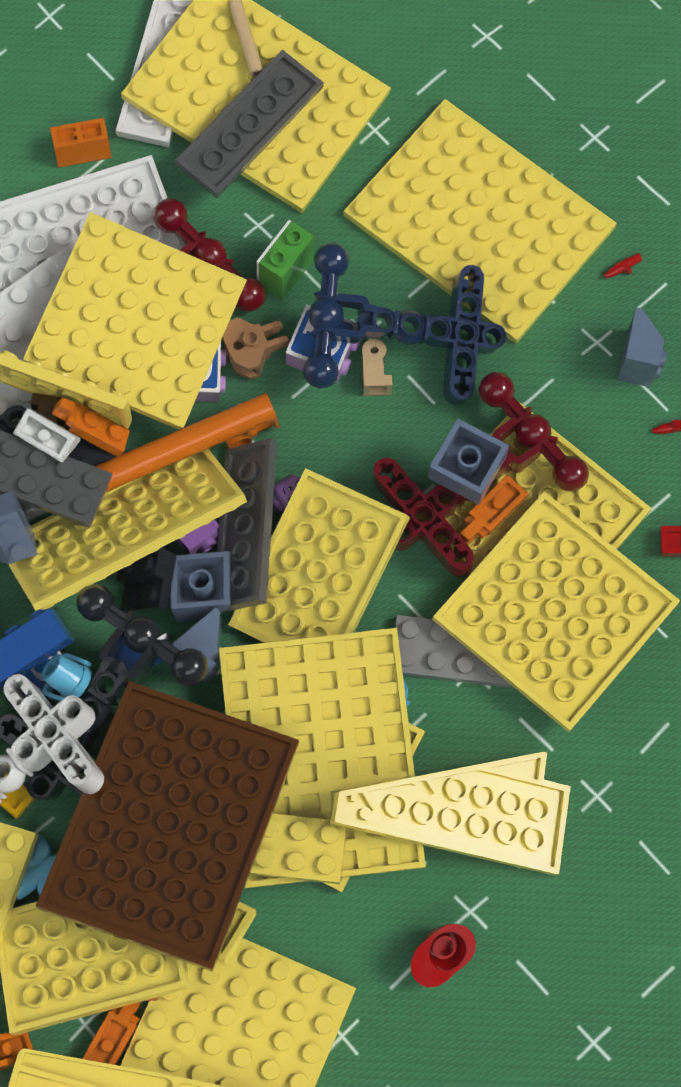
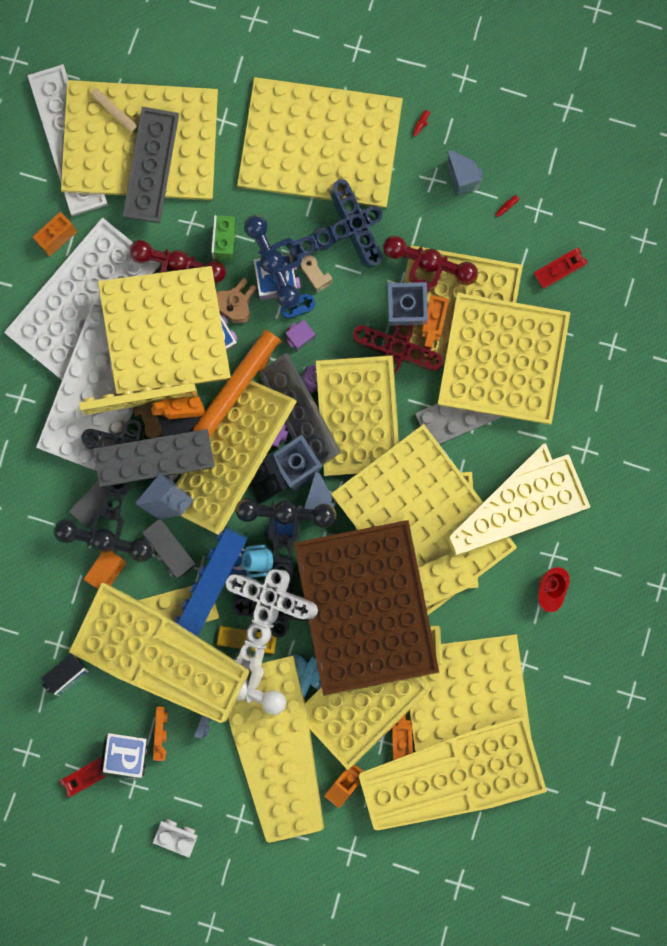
camera: 25 degrees left, 10 degrees up
white slope [13,408,81,463] -> none
none -> blue beam [281,294,315,319]
none -> medium lavender brick [285,320,316,351]

